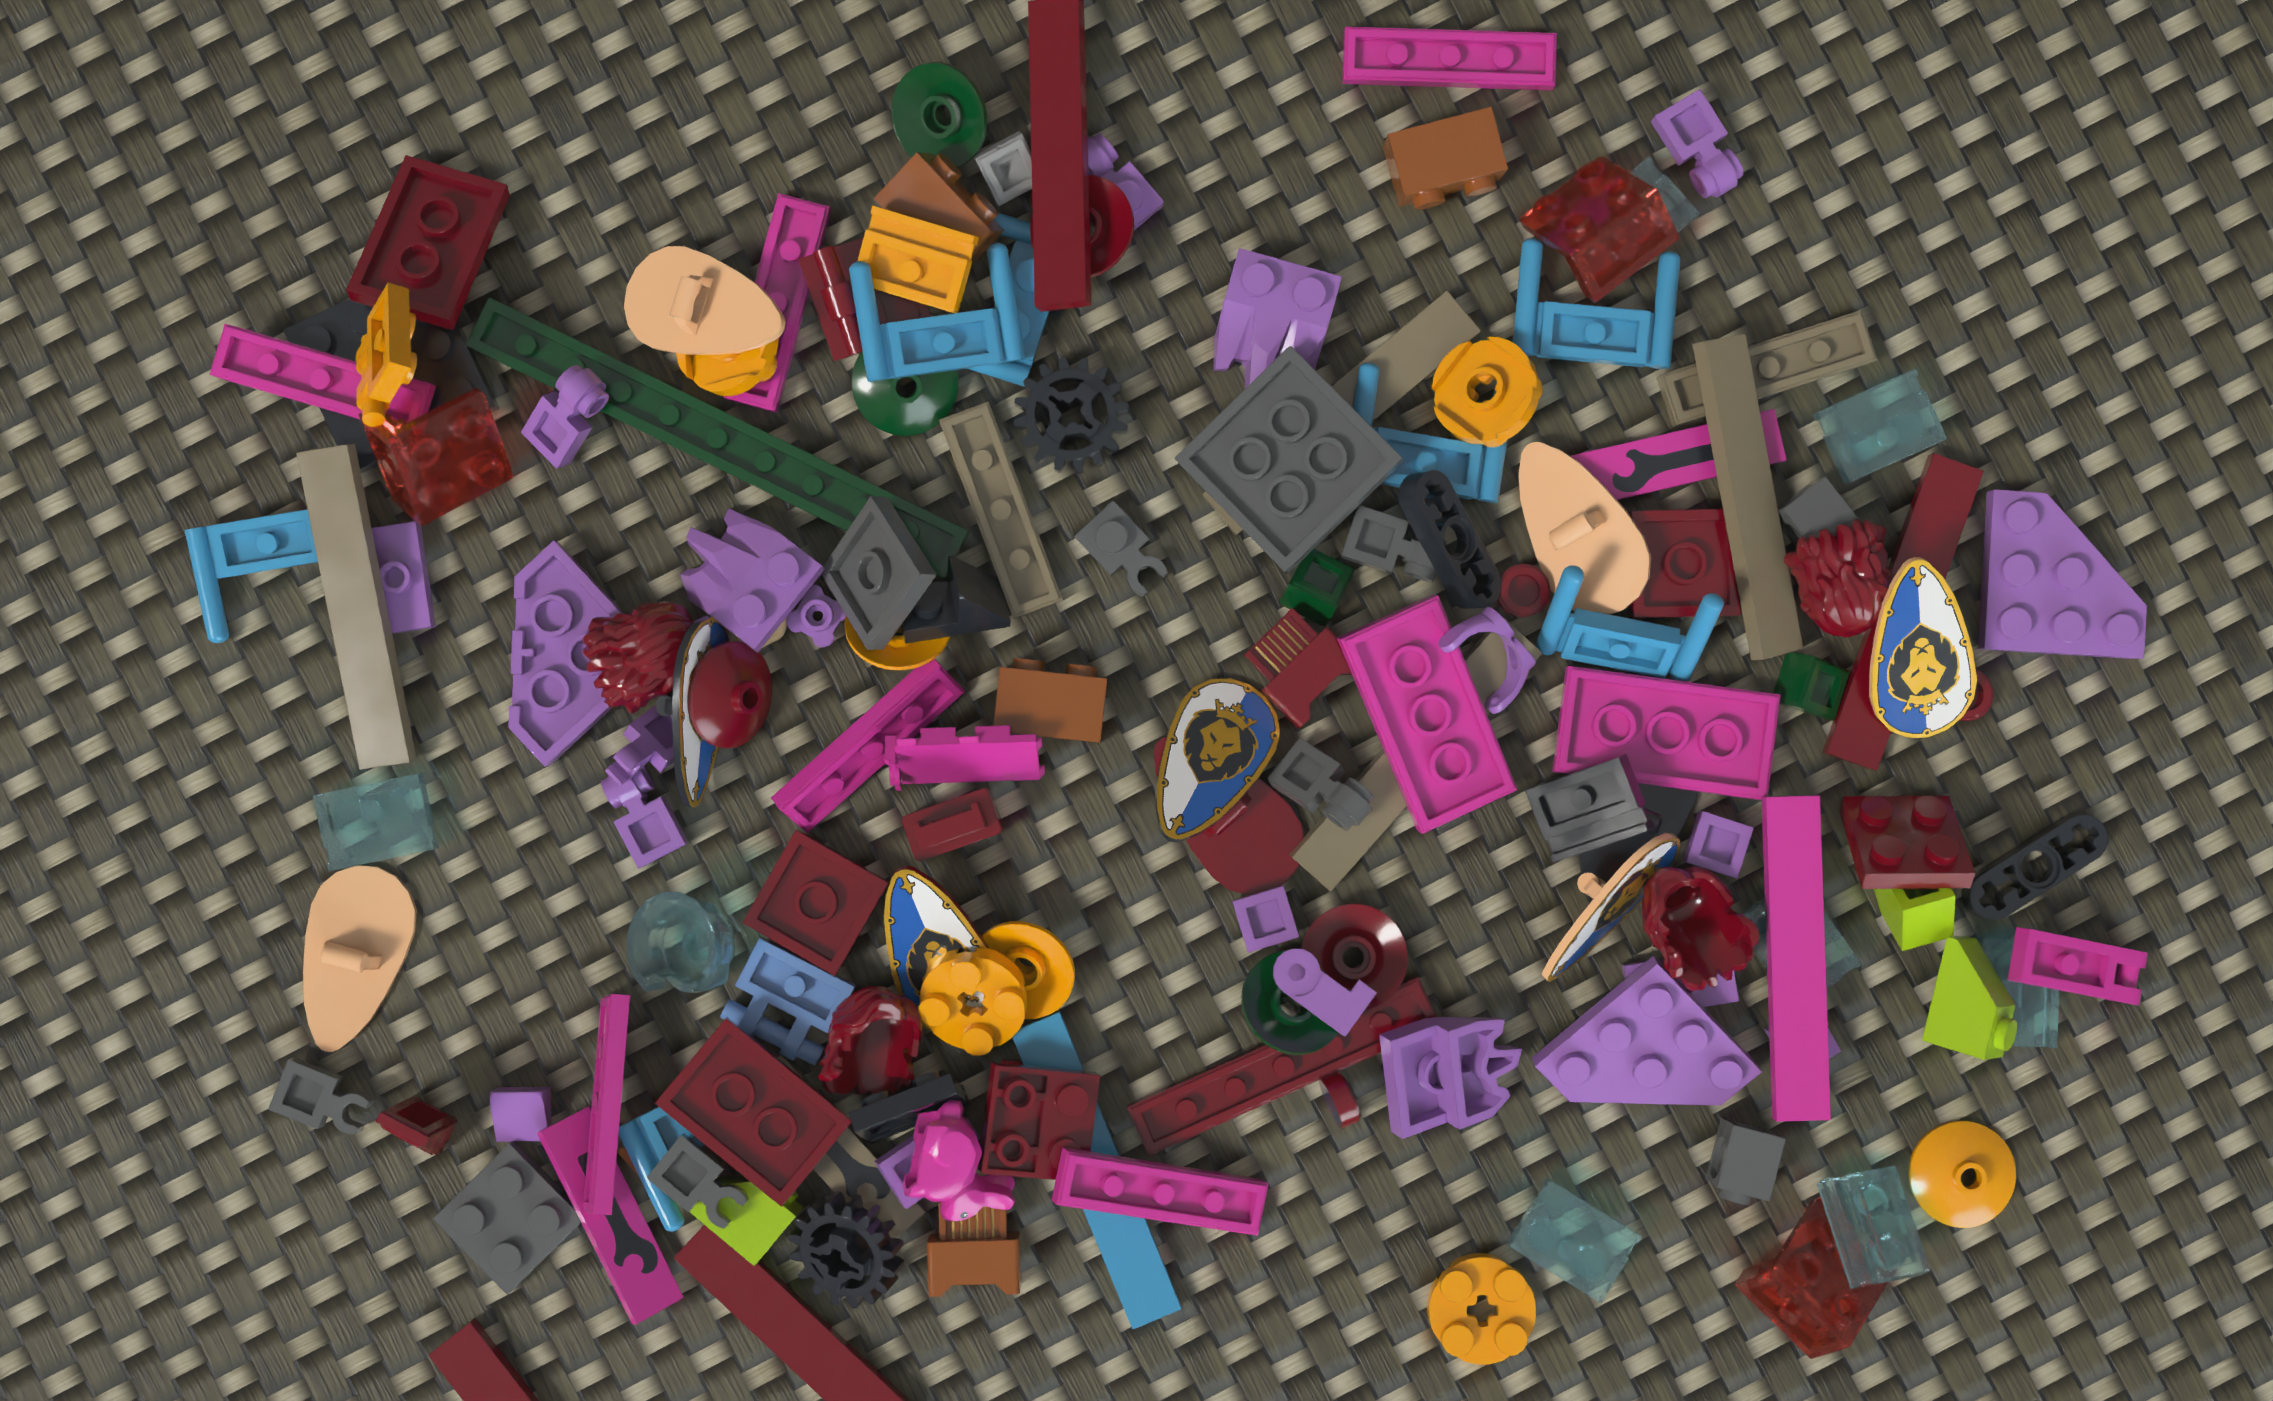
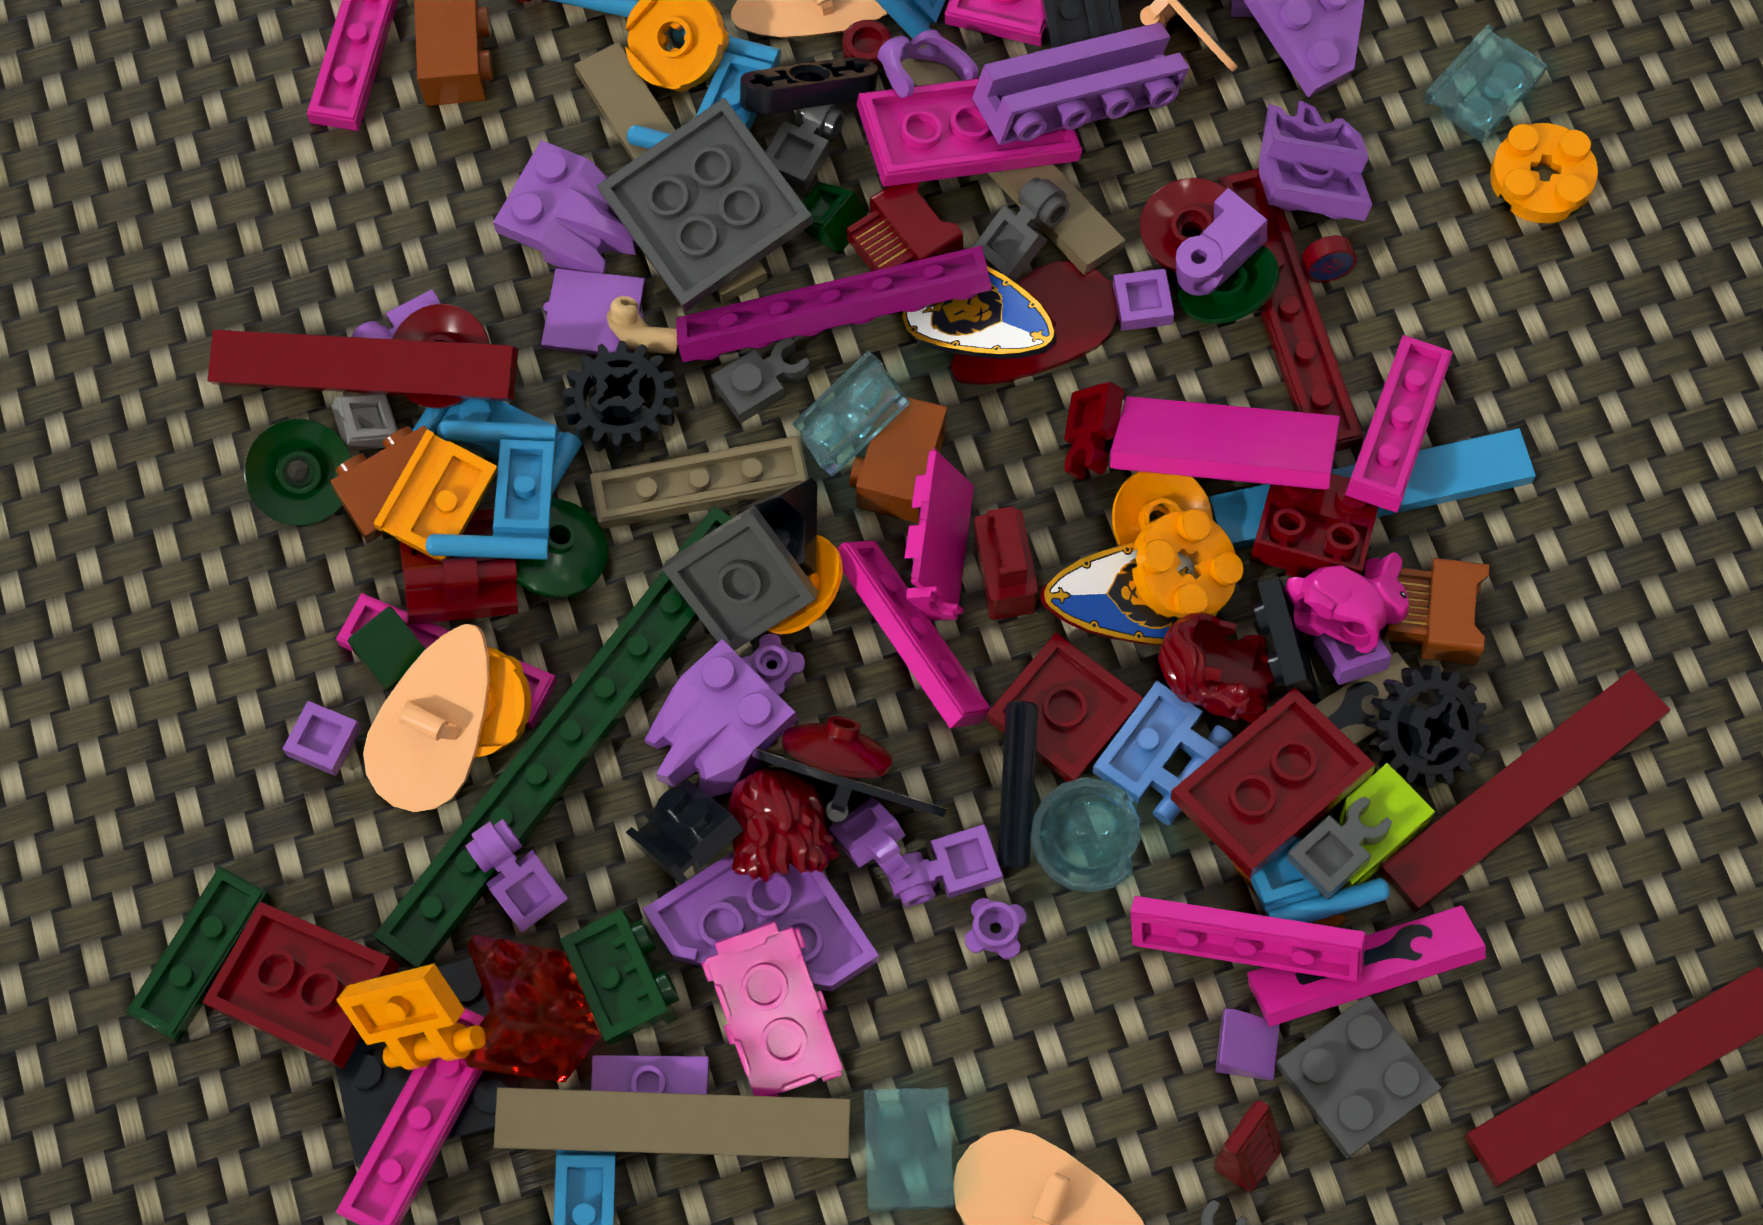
camera: 75 degrees left, 20 degrees down
none -> dark green tile [126,866,271,1043]
none -> medium lavender plate [283,701,361,776]
none -> dark green slope [348,606,425,692]
none -> medium lavender piece [541,268,646,355]
none -> dark green bracket [560,908,680,1045]
none -> tan arm [607,296,677,355]
none -> black plate [626,780,744,885]
none -> magenta plate [676,245,992,363]
none -> piece [701,920,843,1097]
none -> clear light blue plate [792,350,910,476]
none -> medium lavender plate [965,898,1026,960]
none -> medium lavender brick [972,22,1189,145]
none -> black axle [998,701,1038,868]
none -> dark red plate [1064,381,1124,480]
none -> dark pink tile [1110,396,1340,490]

